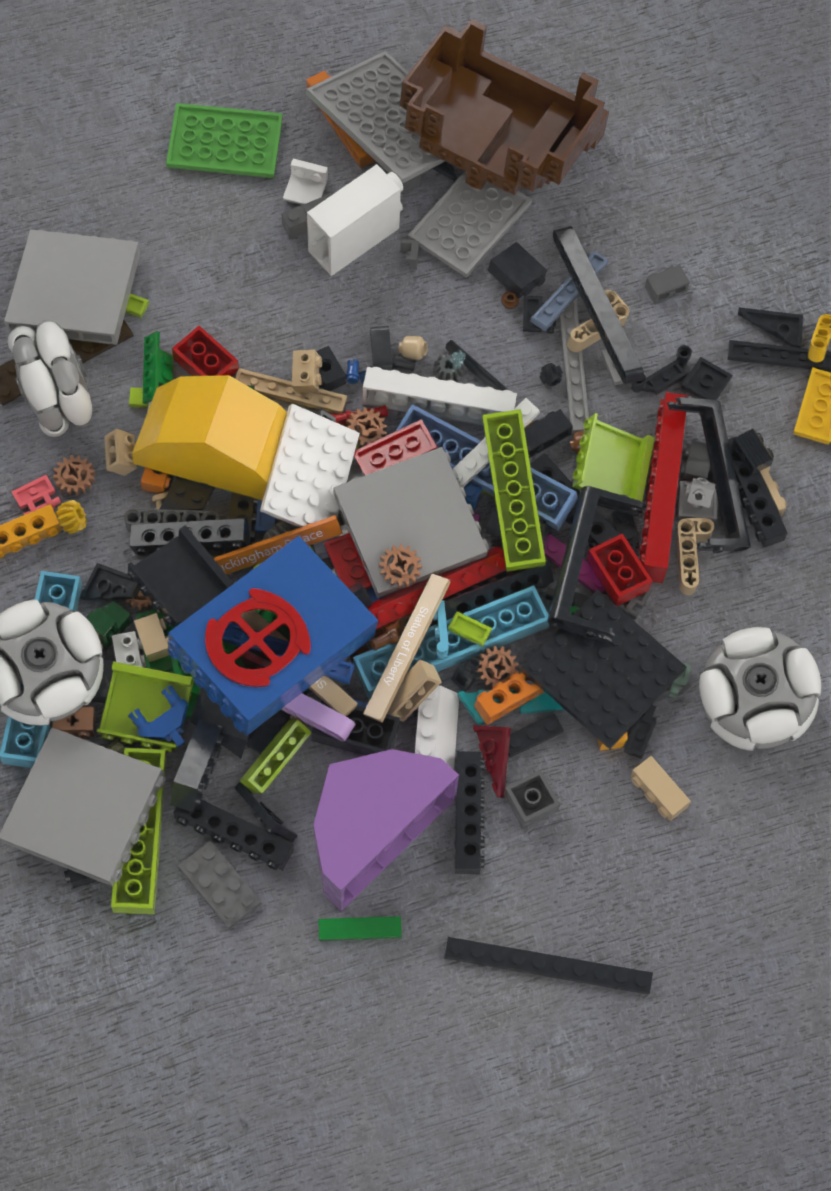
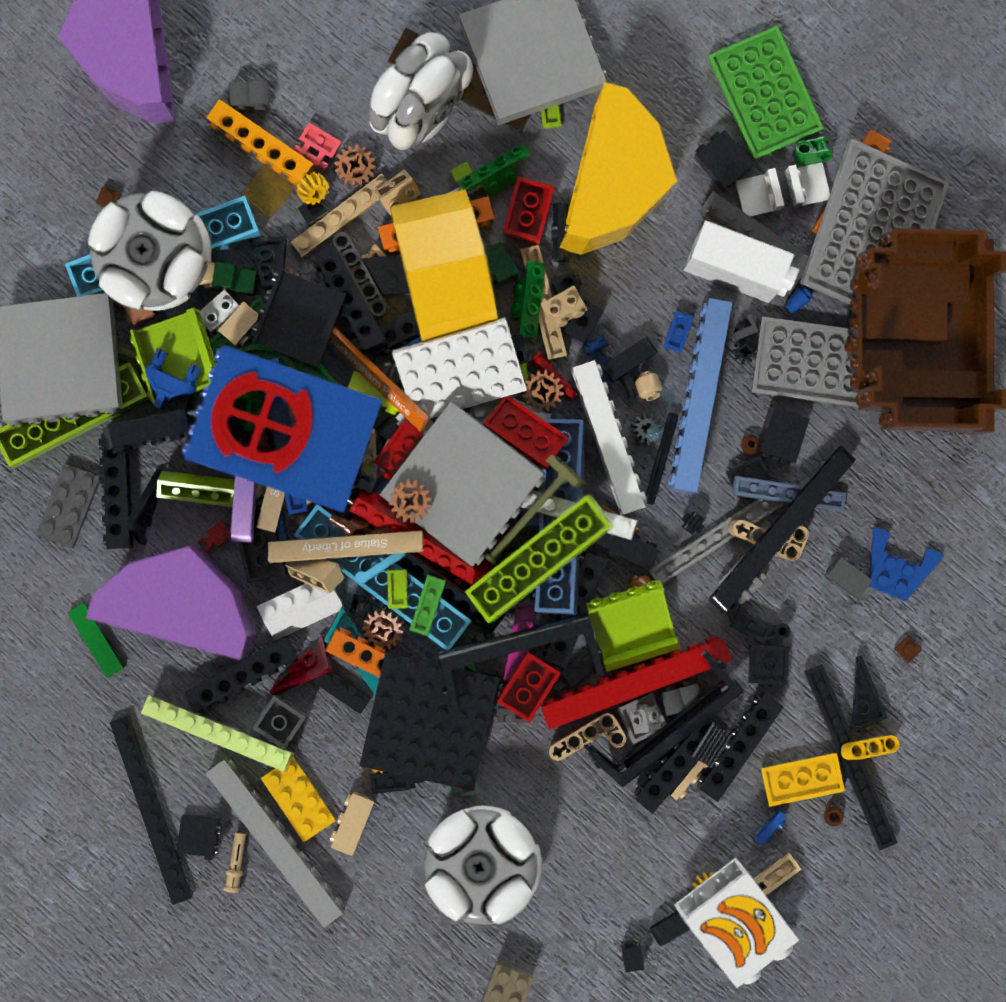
camera: 60 degrees right, 20 degrees up
none -> yellowish green brick [141,695,294,772]
none -> black bracket [177,814,222,861]
none -> red plate [197,520,231,552]
none -> light grey brick [206,758,344,928]
none -> tan pin [223,832,247,893]
none -> clear yellow tile [241,165,295,219]
none -> yellow plate [261,756,336,843]
none -> tan plate [291,173,387,258]
none -> black panel [298,202,328,227]
none -> bright green tile [410,575,446,636]
none -> olive tile [485,455,588,564]
none -> green bracket [511,260,545,339]
none -> black piece [551,203,569,262]
none -> black brick [551,271,582,295]
none -> yellow brick [560,82,677,255]
none -> blue plate [663,311,694,354]
none -> medium blue brick [668,298,732,494]
none -> black brick [694,130,754,193]
none -> black brick [697,692,784,802]
none -> black gear [732,340,757,365]
none -> blue cone [784,286,813,314]
none -> white bracket [785,163,830,208]
none -> green piece [794,136,833,166]
none -> blue wing [869,526,944,601]
none -> reddish brown plate [894,636,922,663]

